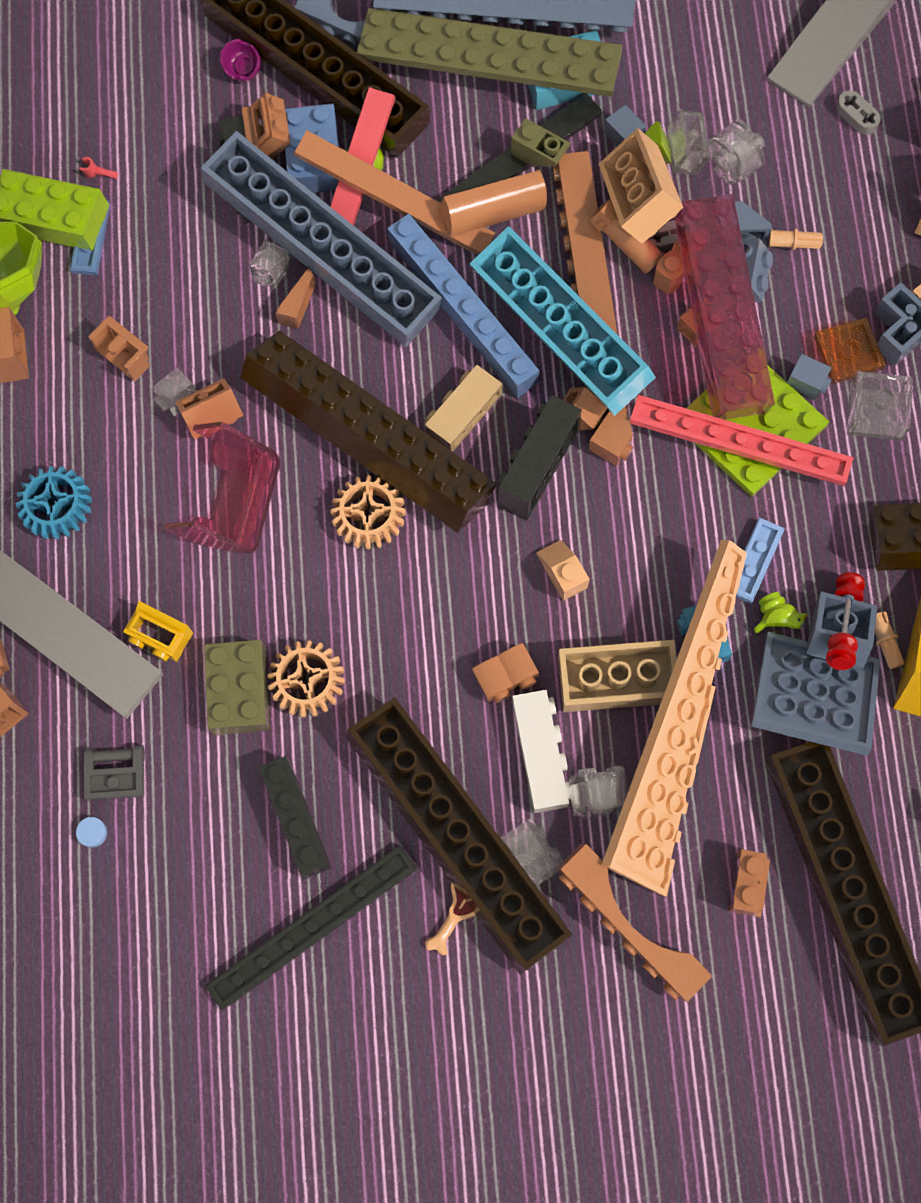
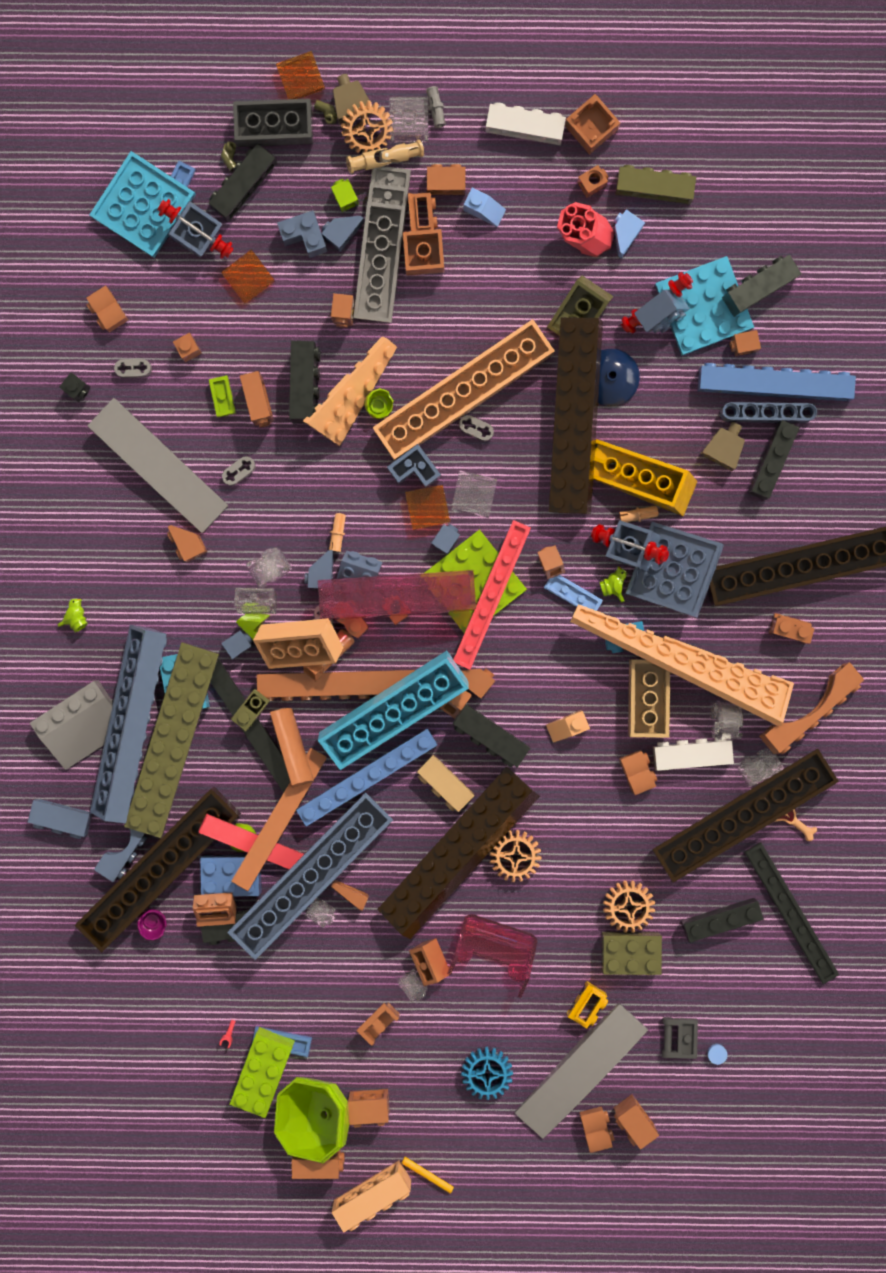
camera: 90 degrees left, 15 degrees up
none -> nougat slope [167,525,208,562]
none -> nougat brick [538,545,565,580]

